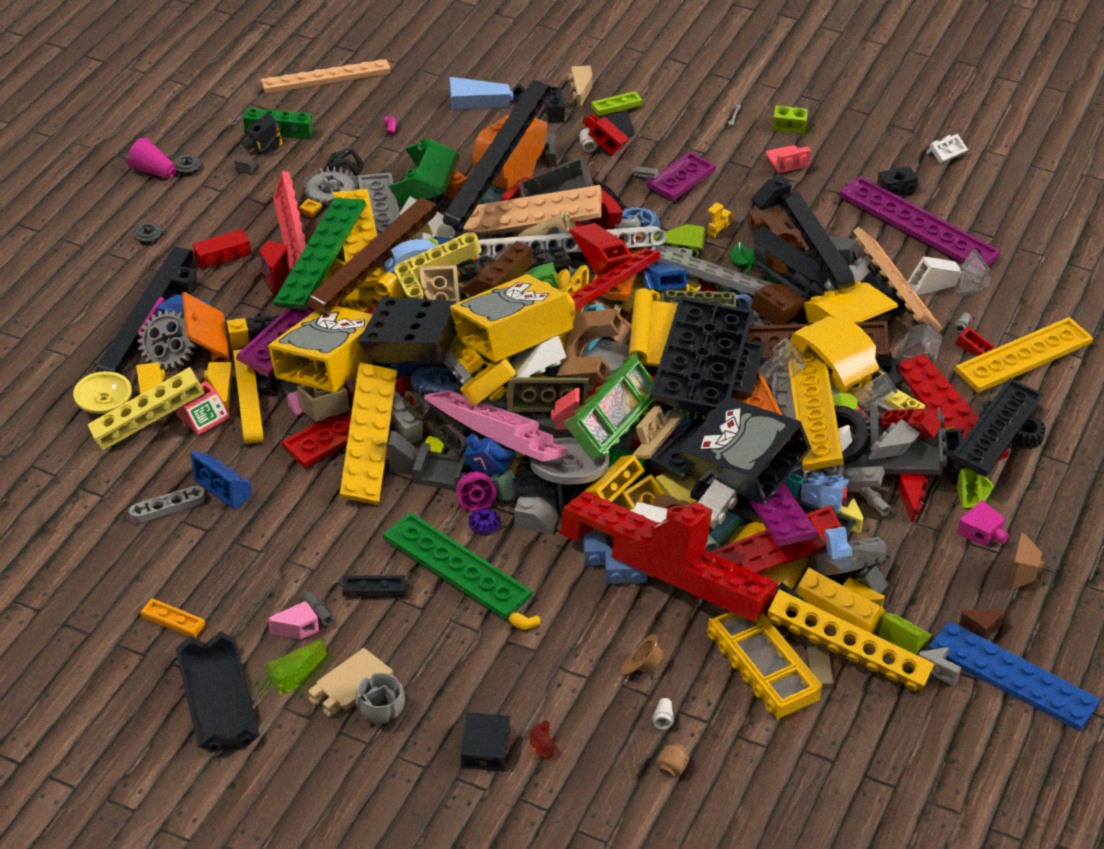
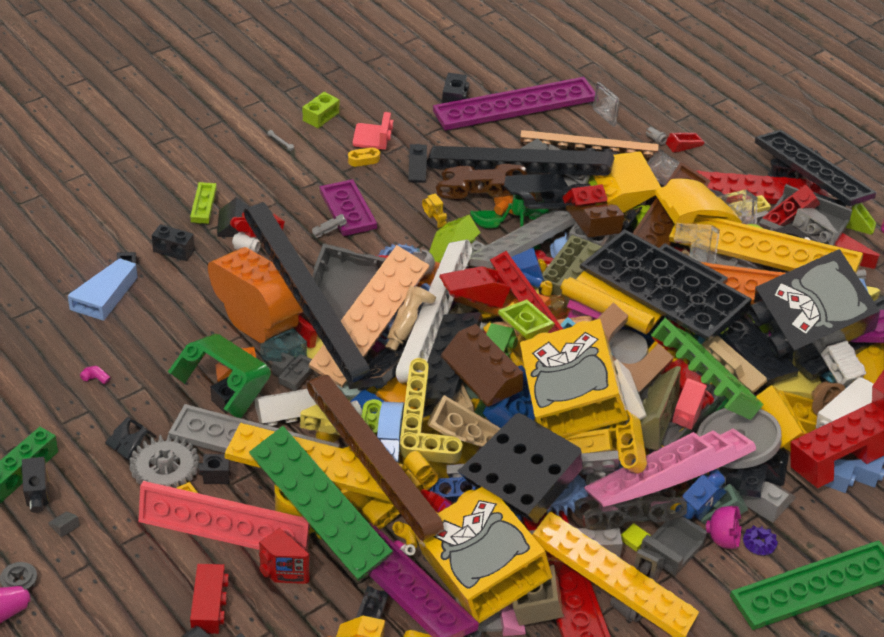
camera: 65 degrees left, 0 degrees up
tan slope [568,66,592,108] -> none
white slope [907,256,963,295] -> none
white bracket [926,134,968,164] -> none
yellow plate [955,317,1093,393] -> none
none -> yellow beam [348,148,380,167]
none -> lime slope [498,300,554,340]
none -> red bracket [563,184,608,206]

